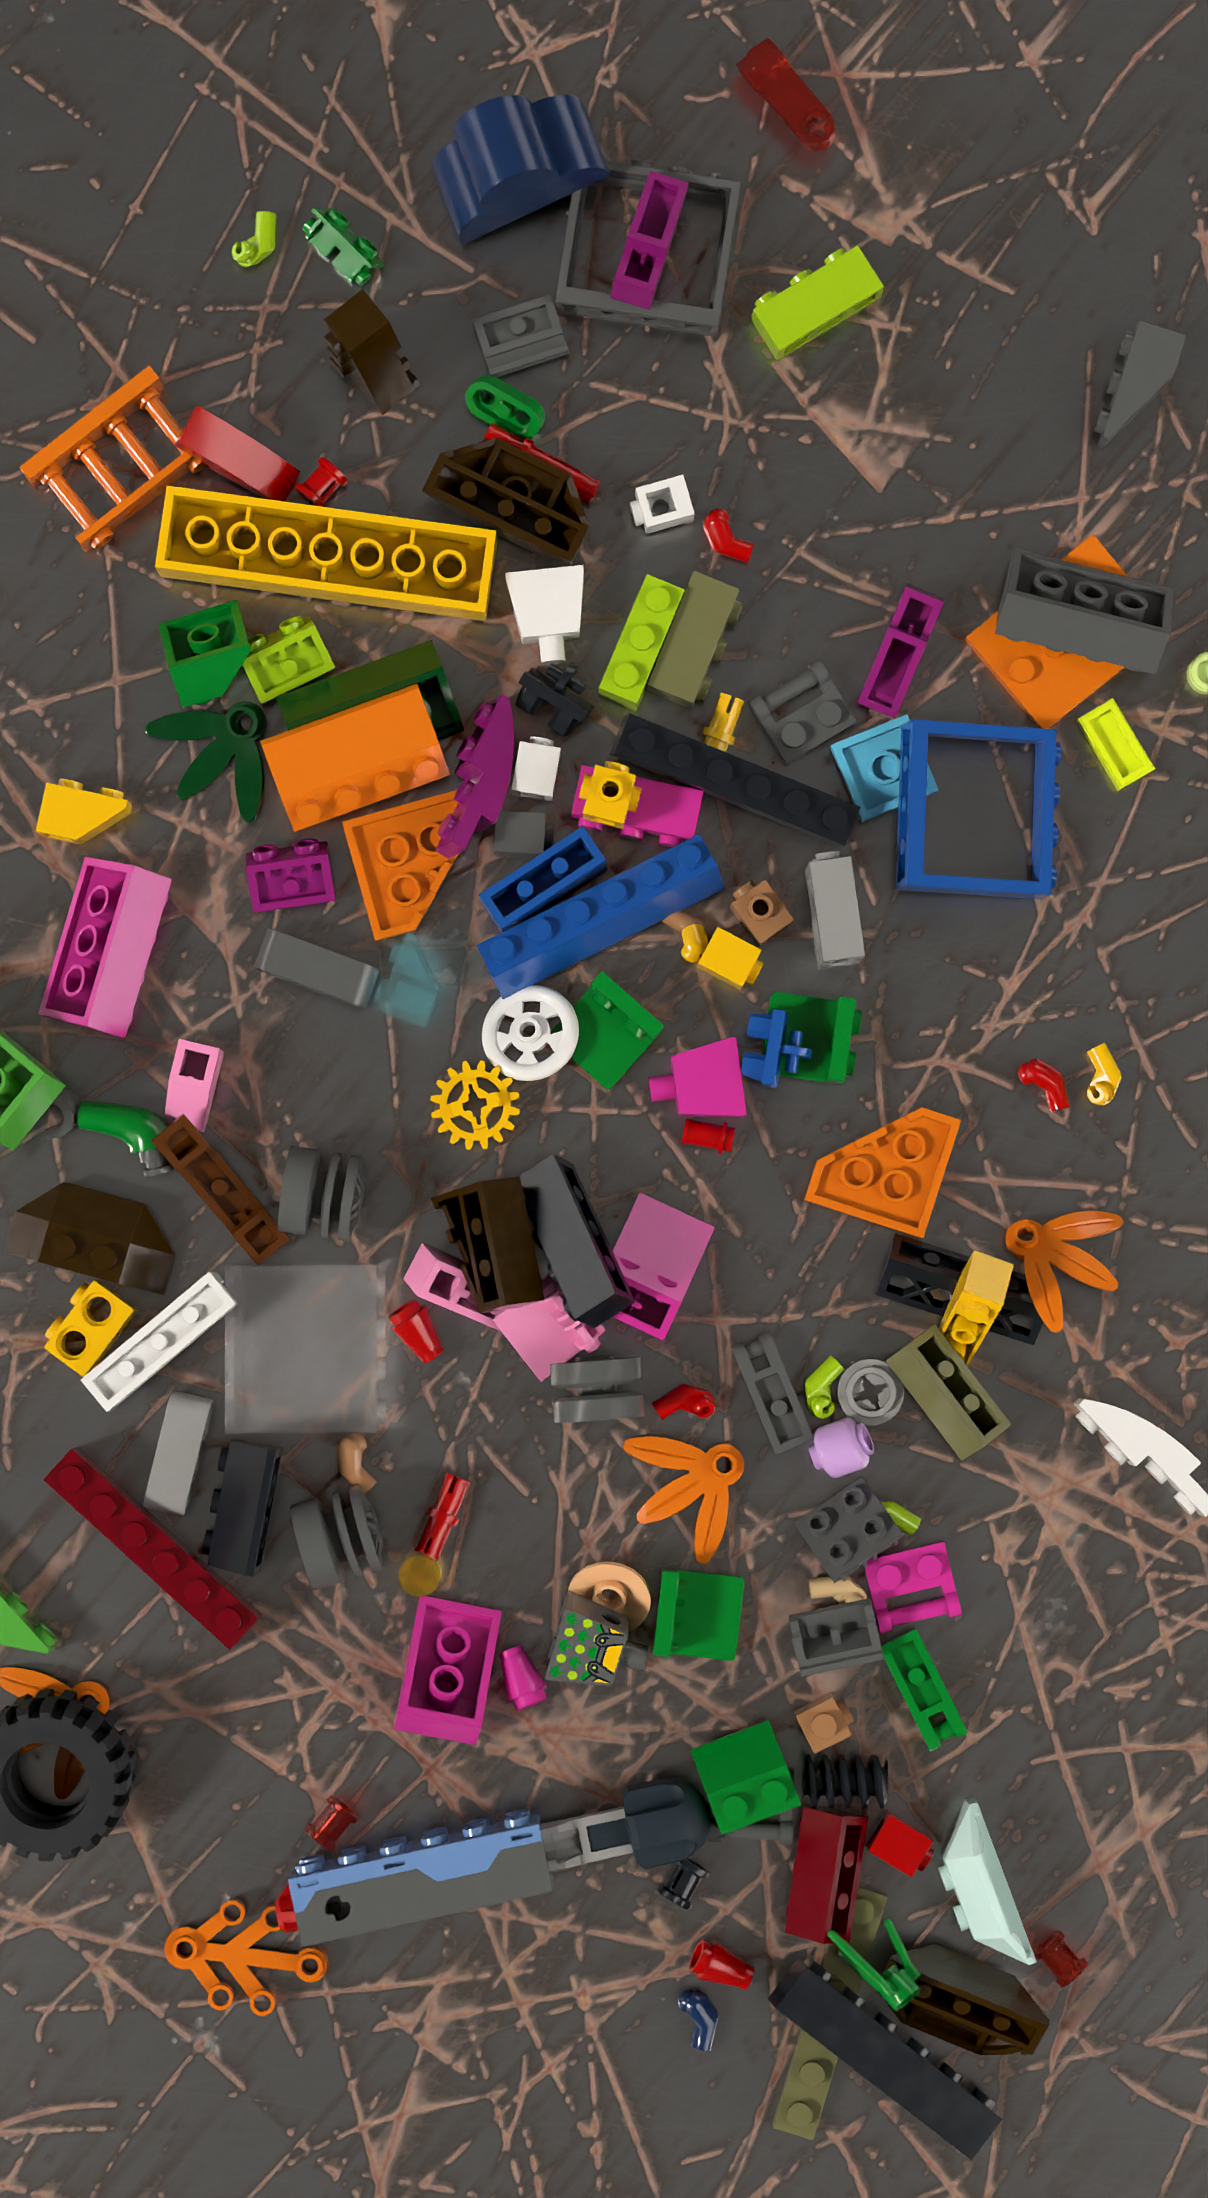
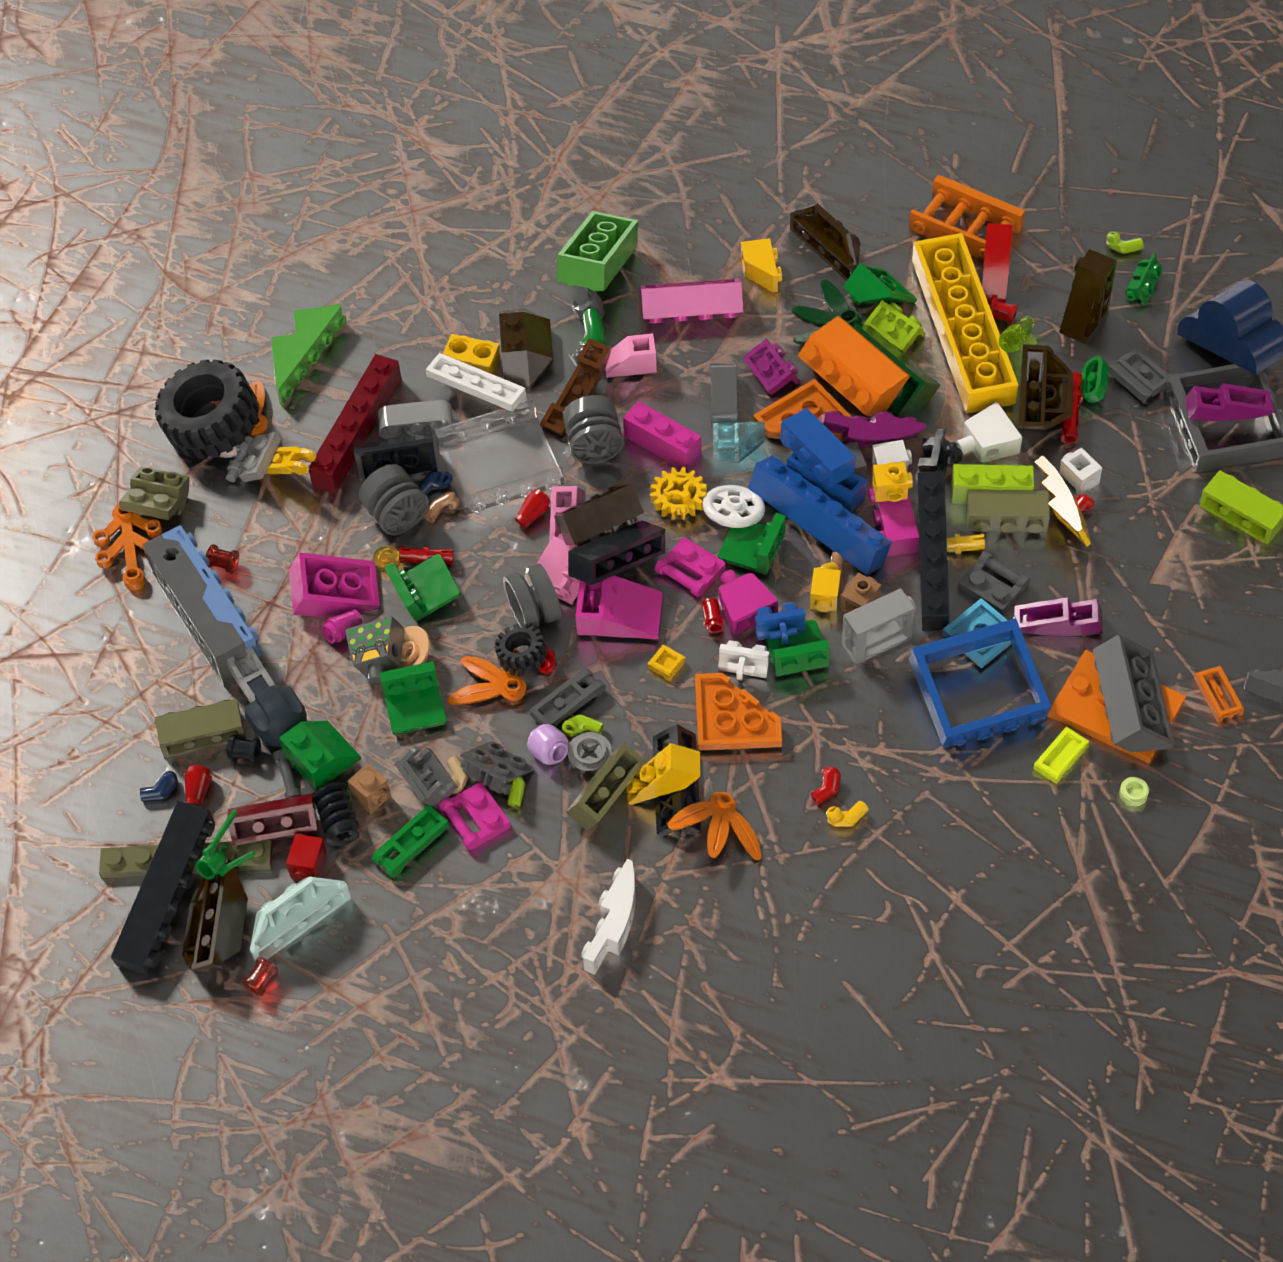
camera: 80 degrees right, 30 degrees down
none -> olive brick [119,466,189,520]
none -> olive brick [155,698,246,759]
none -> light grey plate [226,432,282,482]
none -> yellow hinge [265,447,317,475]
none -> green bracket [384,554,461,621]
none -> dark blue arm [418,471,452,496]
none -> black tyre [494,623,547,675]
none -> dark pink brick [623,401,702,472]
none -> yellow tile [648,645,686,681]
none -> dark pink plate [655,537,726,598]
none -> white hips [718,640,769,681]
none -> blue brick [780,408,856,488]
none -> dark brown wedge [790,203,861,281]
none -> clear neon green pin [999,316,1035,353]
none -> slope [1035,456,1091,546]
none -> orange tile [1194,665,1244,723]

